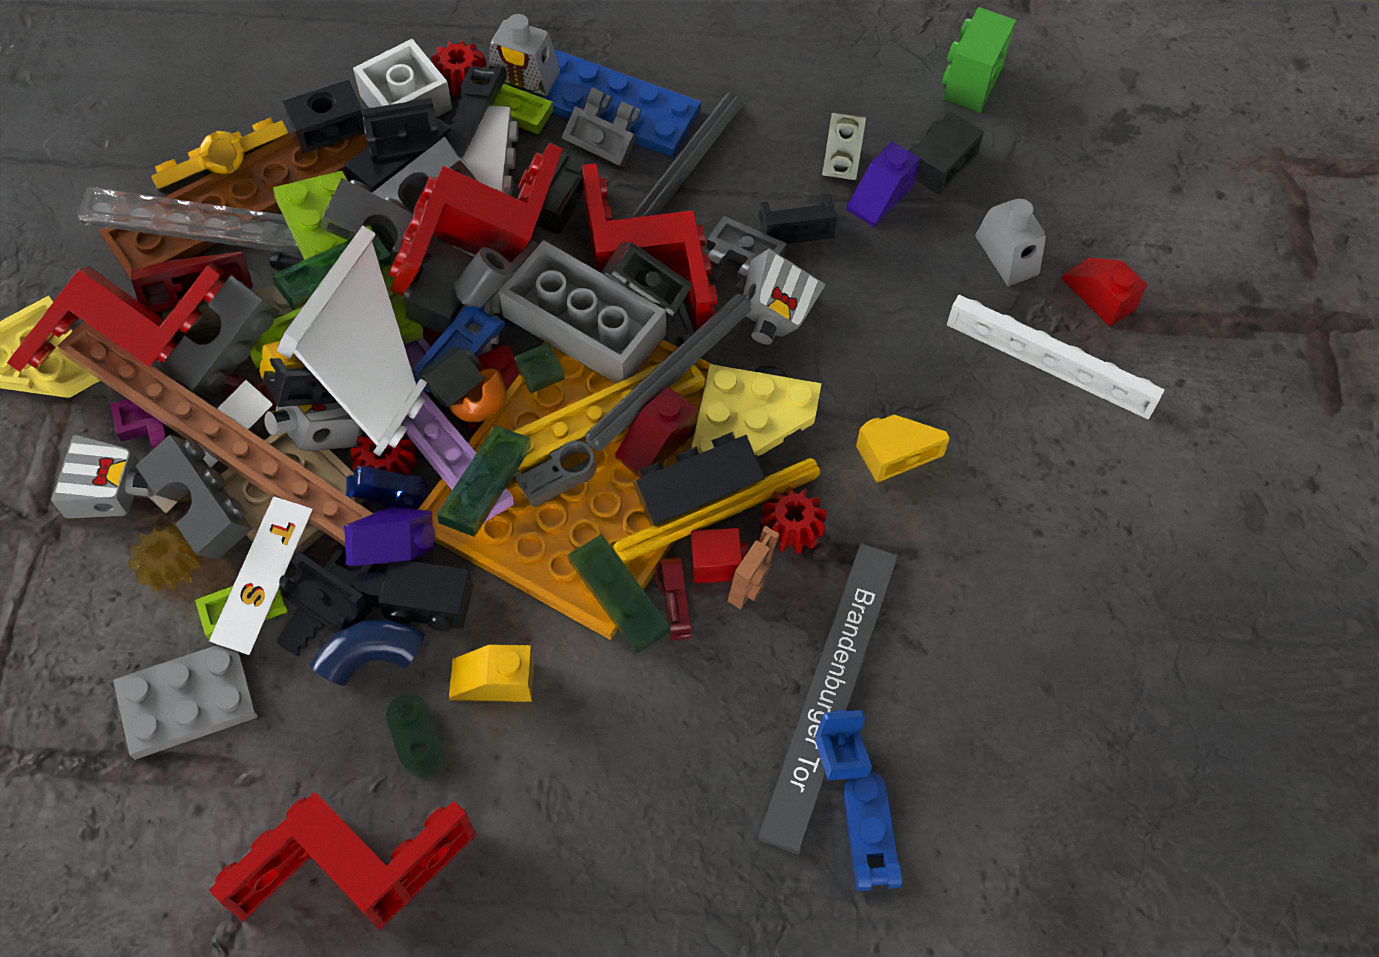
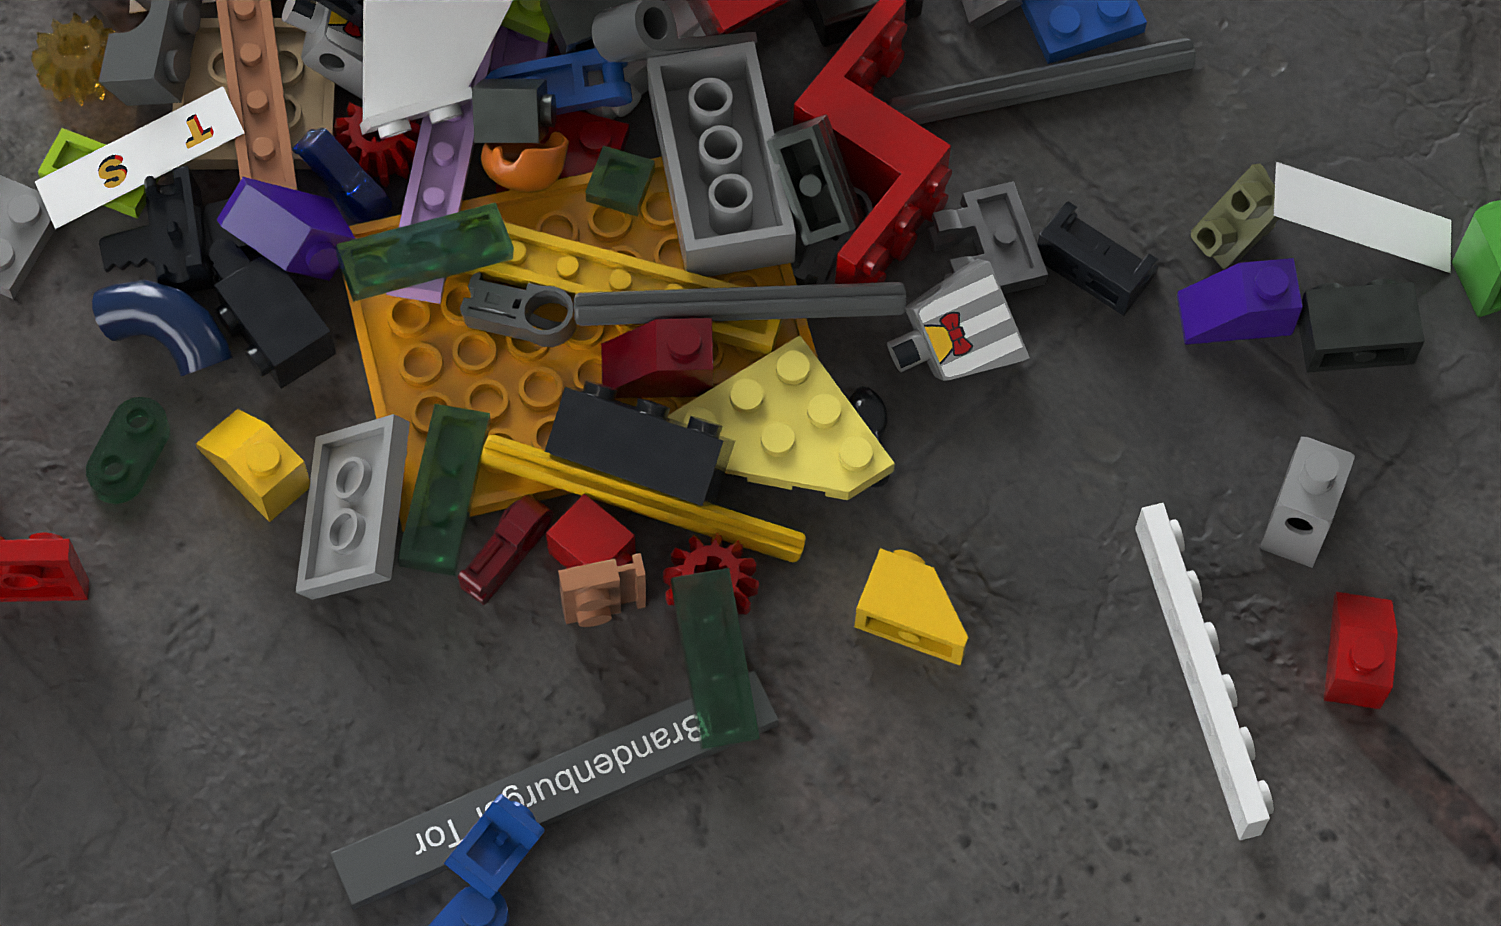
camera: 45 degrees right, 5 degrees up
none -> light grey plate [296,414,410,600]
none -> clear green plate [670,568,760,750]
none -> white sticker [1274,162,1451,273]

